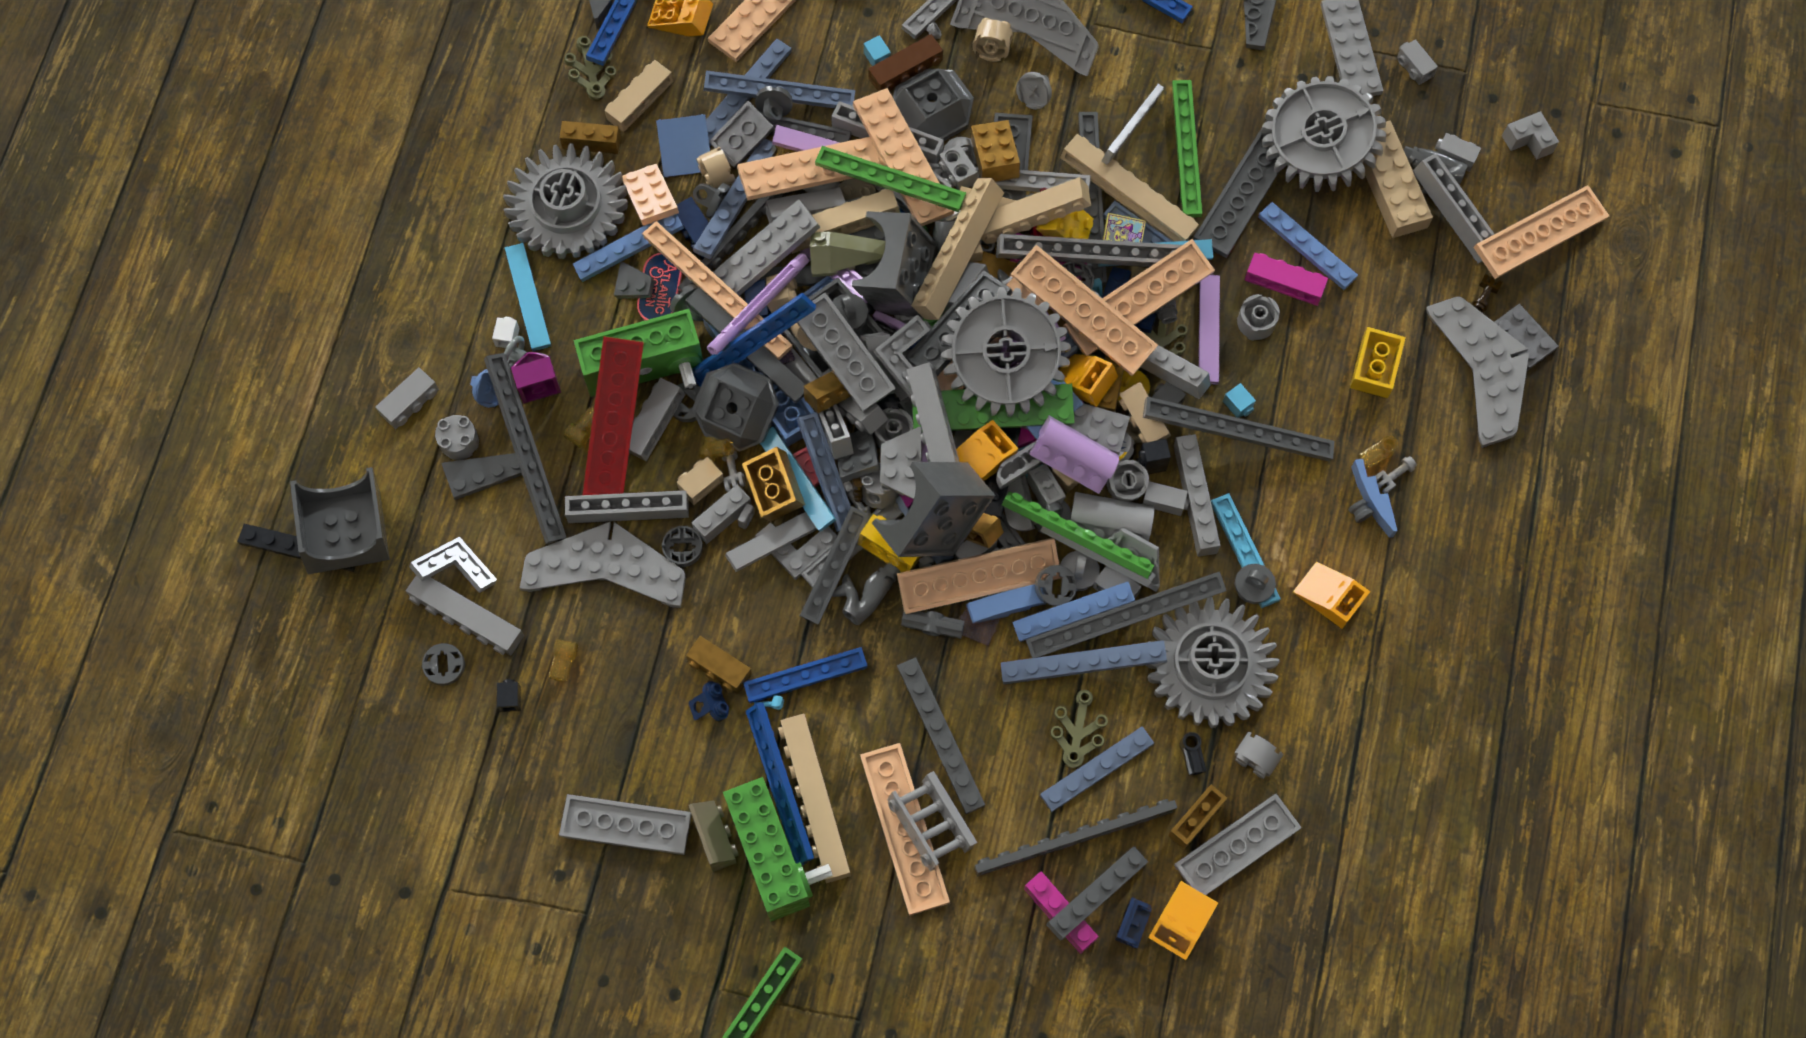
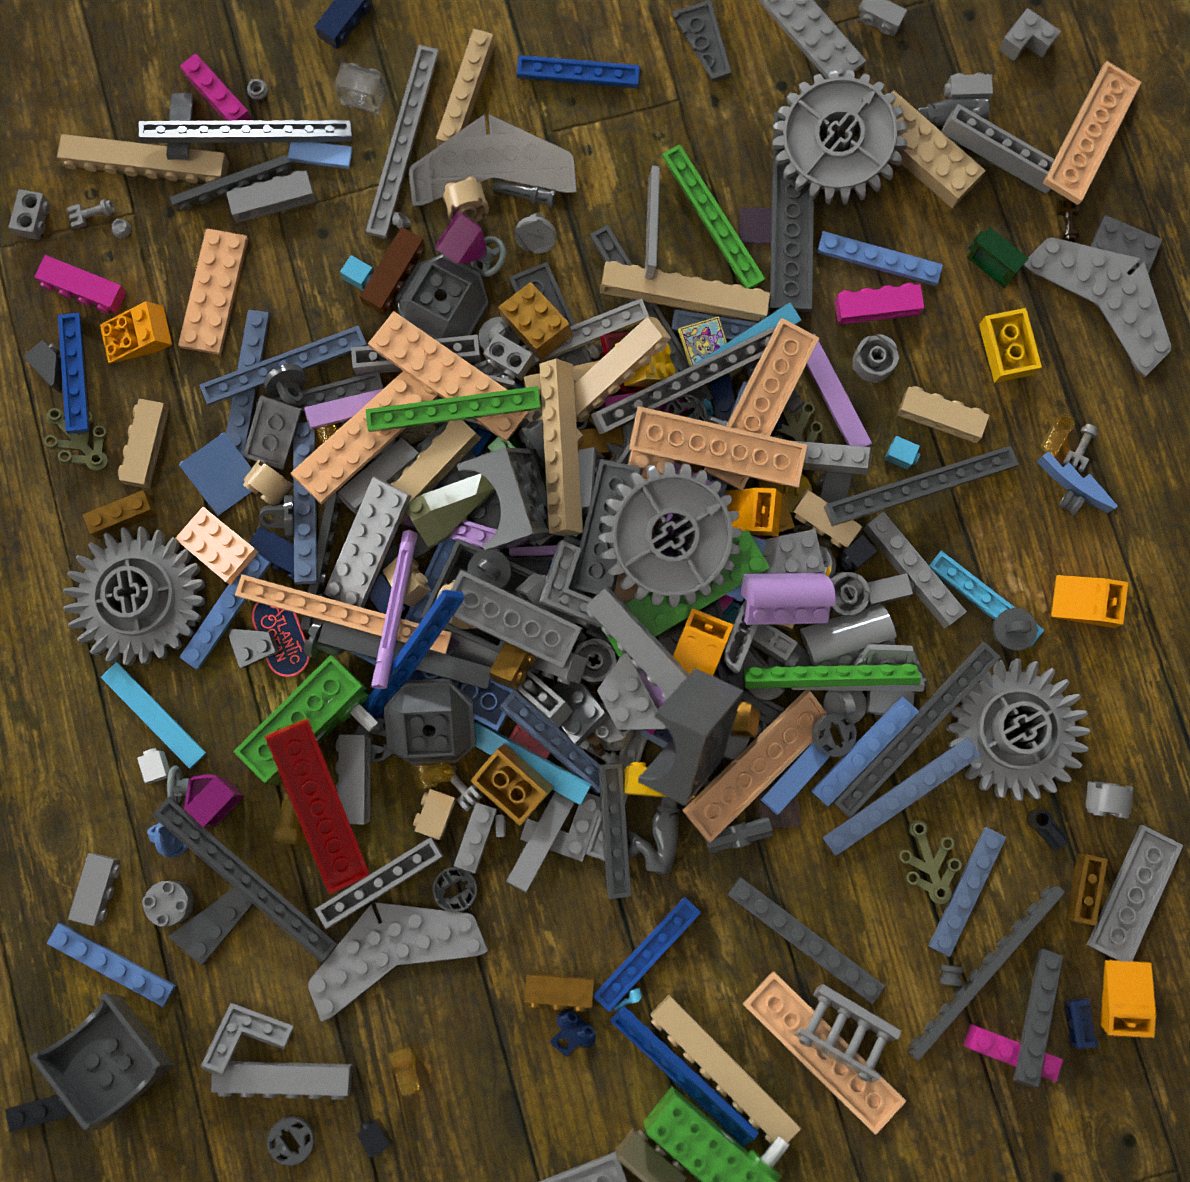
camera: 30 degrees left, 10 degrees up
none -> medium blue plate [47,923,176,1007]
none -> magenta piece [436,210,506,277]
none -> dark grey pin [493,178,556,209]
none -> clear purple piece [739,206,772,246]
none -> tan brick [897,386,989,443]
none -> dark grey wheel [939,965,963,986]
none -> dark green window [966,227,1029,289]

